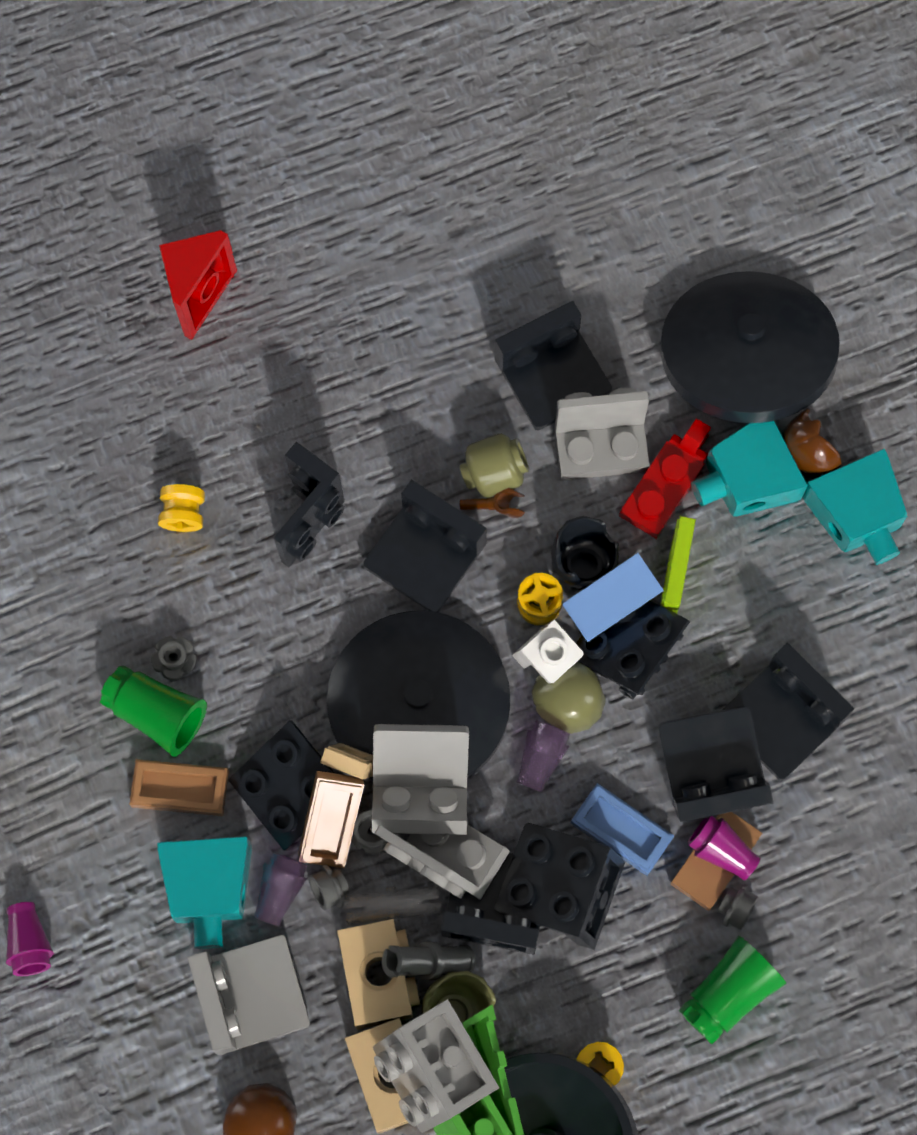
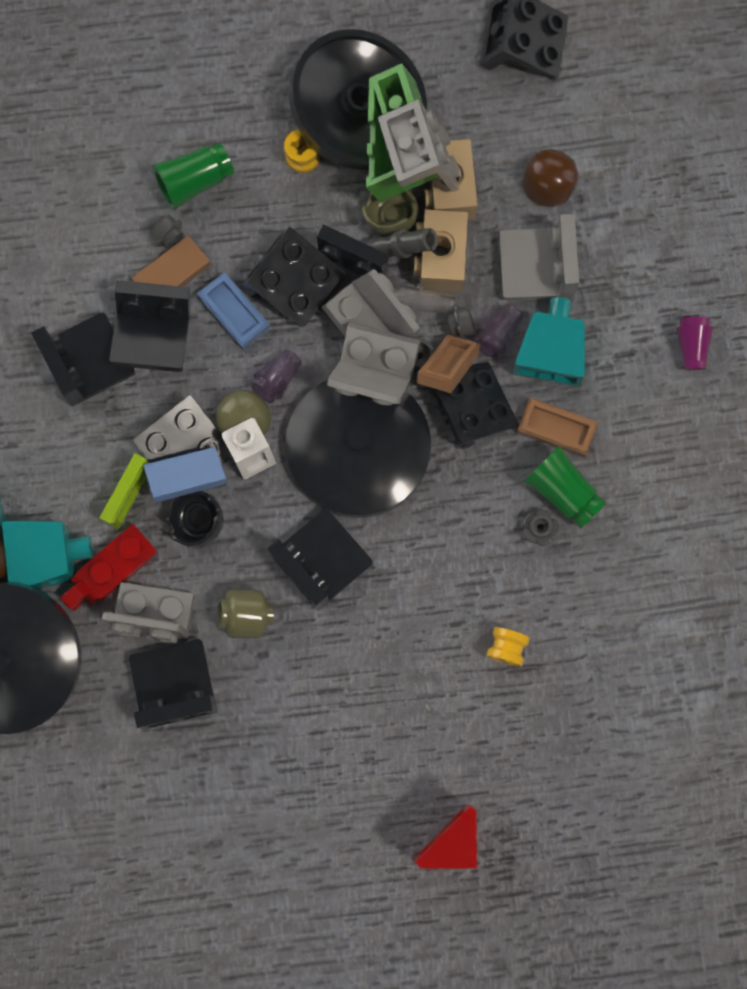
camera: 165 degrees left, 5 degrees up
black bracket [274,441,345,568] -> none
tan tile [320,743,373,780] -> none
reddish brown hand [459,488,525,518] -> none
yellow wheel [517,573,563,626] -> none
magenta cone [687,816,761,880] -> none

